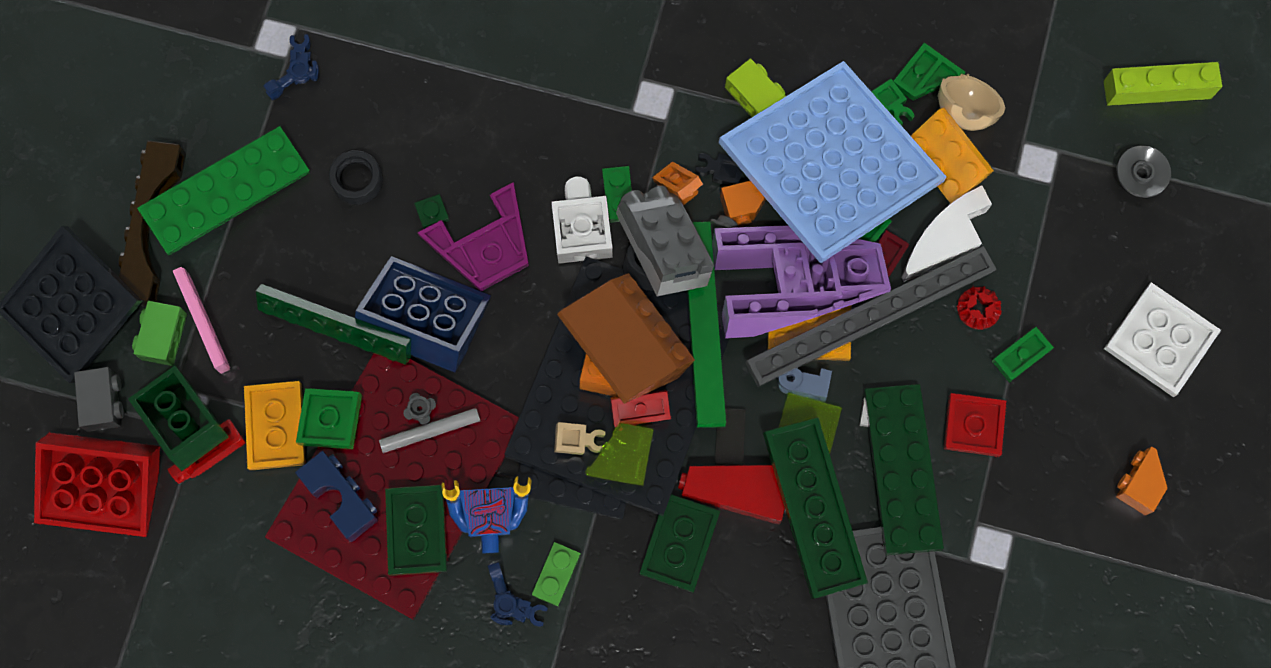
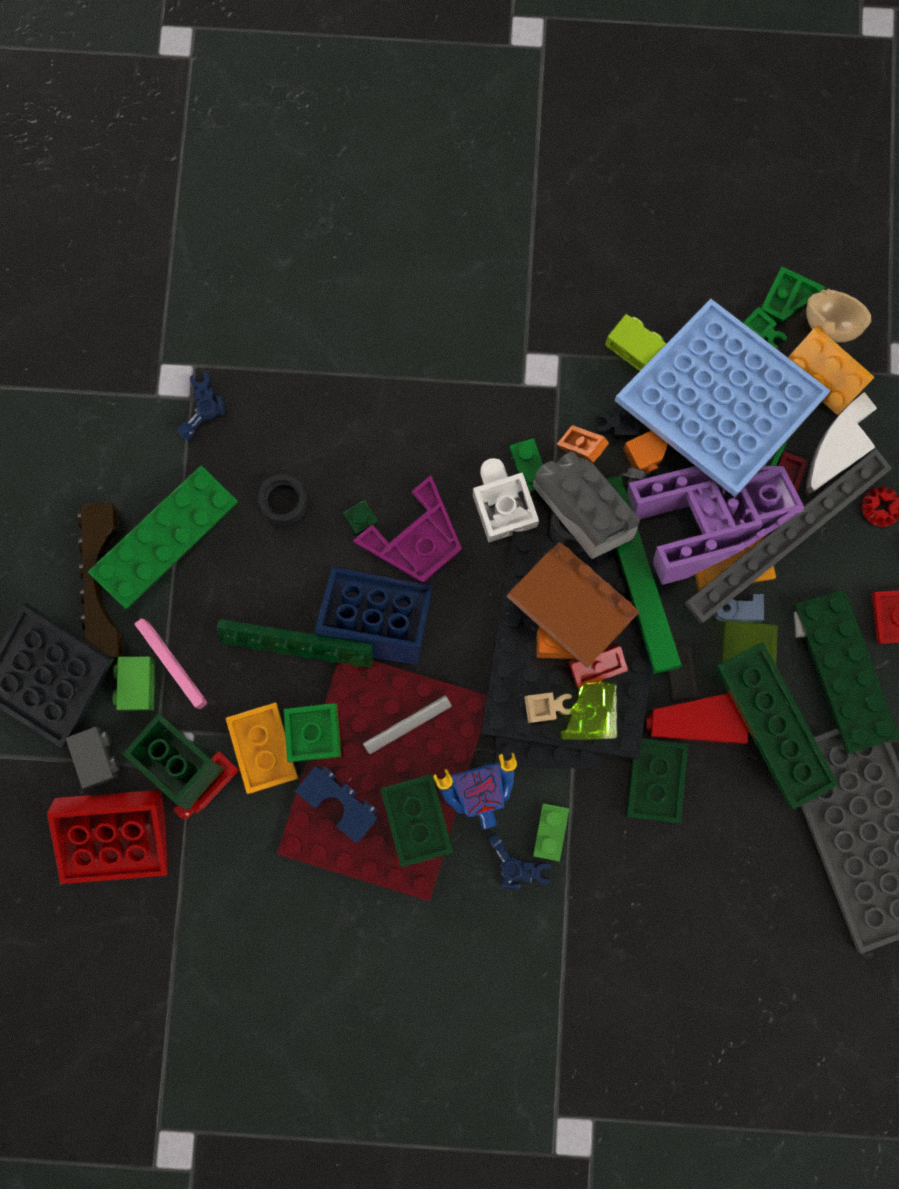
camera: 10 degrees left, 5 degrees up
dark grey plate [404,393,436,425] -> none

